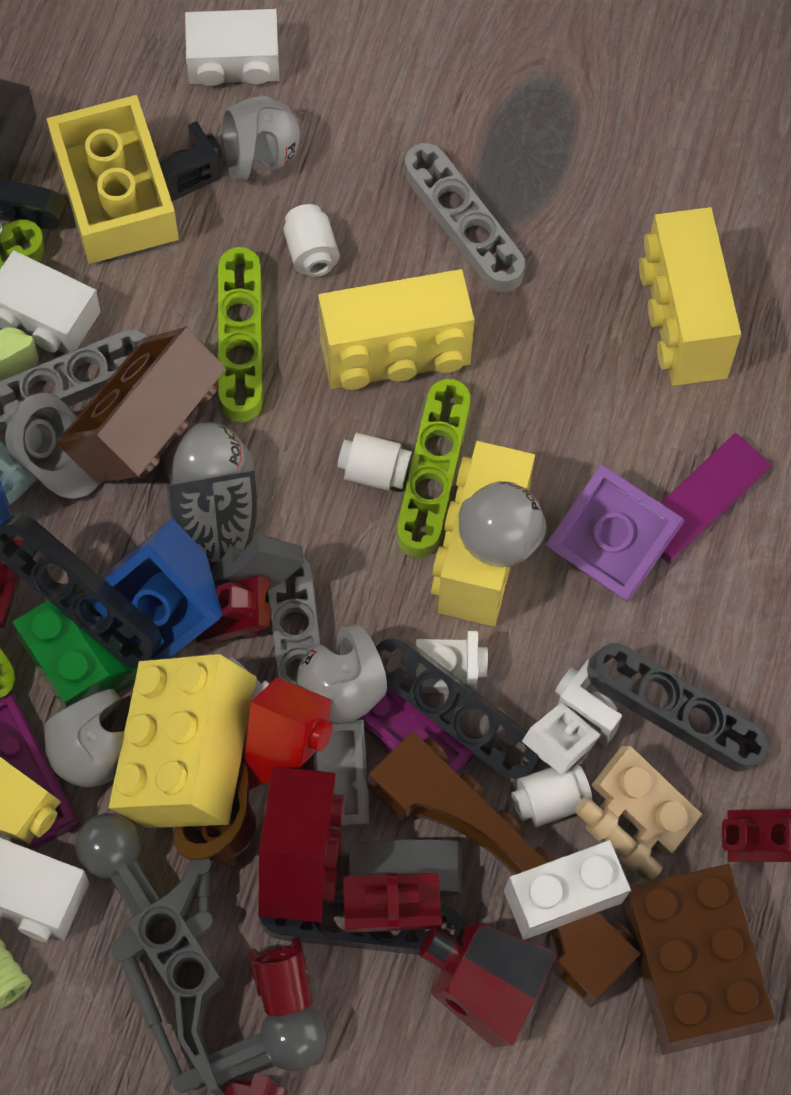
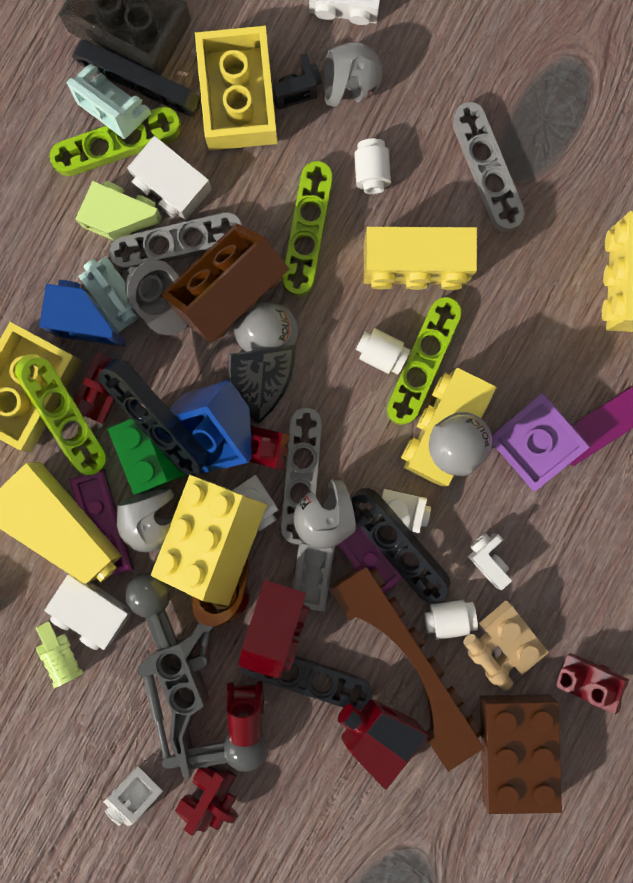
camera: 15 degrees right, 20 degrees up
dark grey slope [211,535,304,590] -> none
red slope [244,677,333,789] -> none
dark red hips [343,872,442,933] -> none
dark grey slope [349,840,462,897] -> none
white brick [504,840,631,940] -> none
white bracket [522,702,601,775] -> none
black beam [587,643,769,772] -> none

